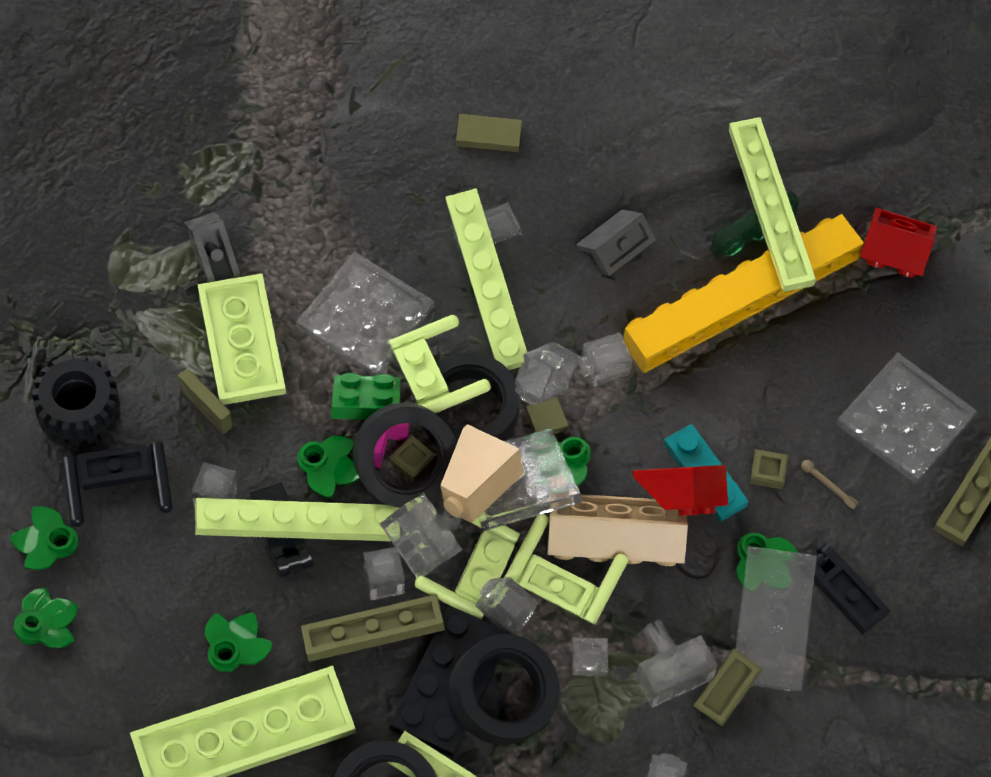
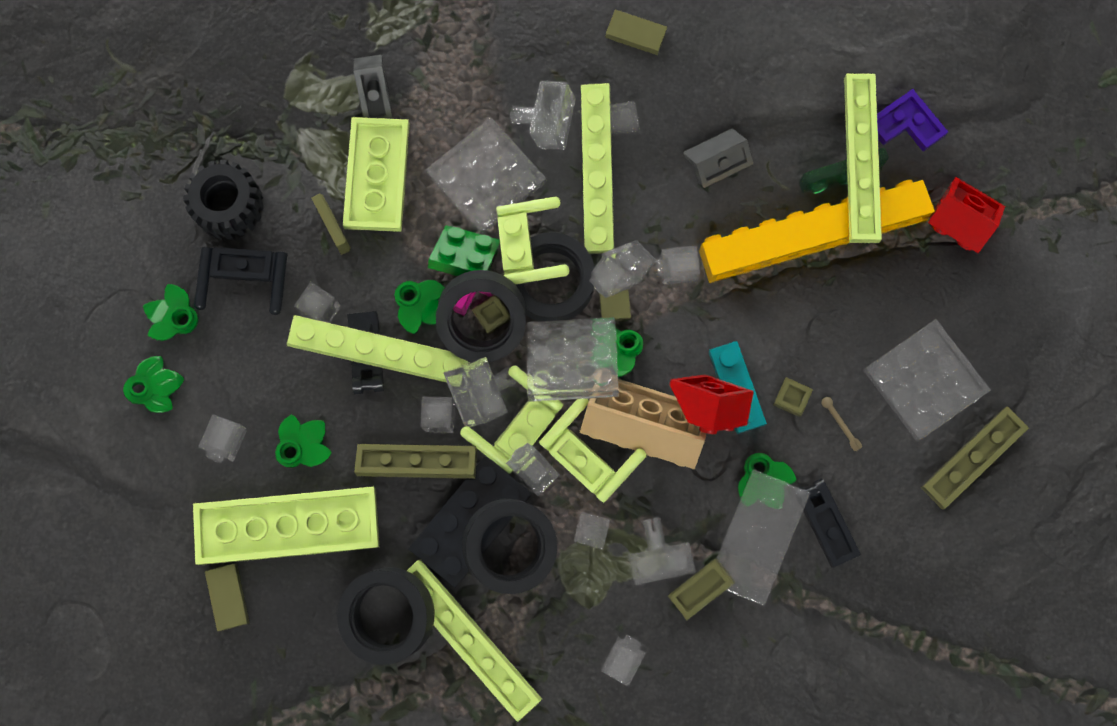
camera: 20 degrees right, 15 degrees up
tan slope [440,424,524,523] -> none
none -> clear brick [198,414,247,464]
none -> clear brick [510,81,576,150]
none -> dark purple plate [877,89,948,152]

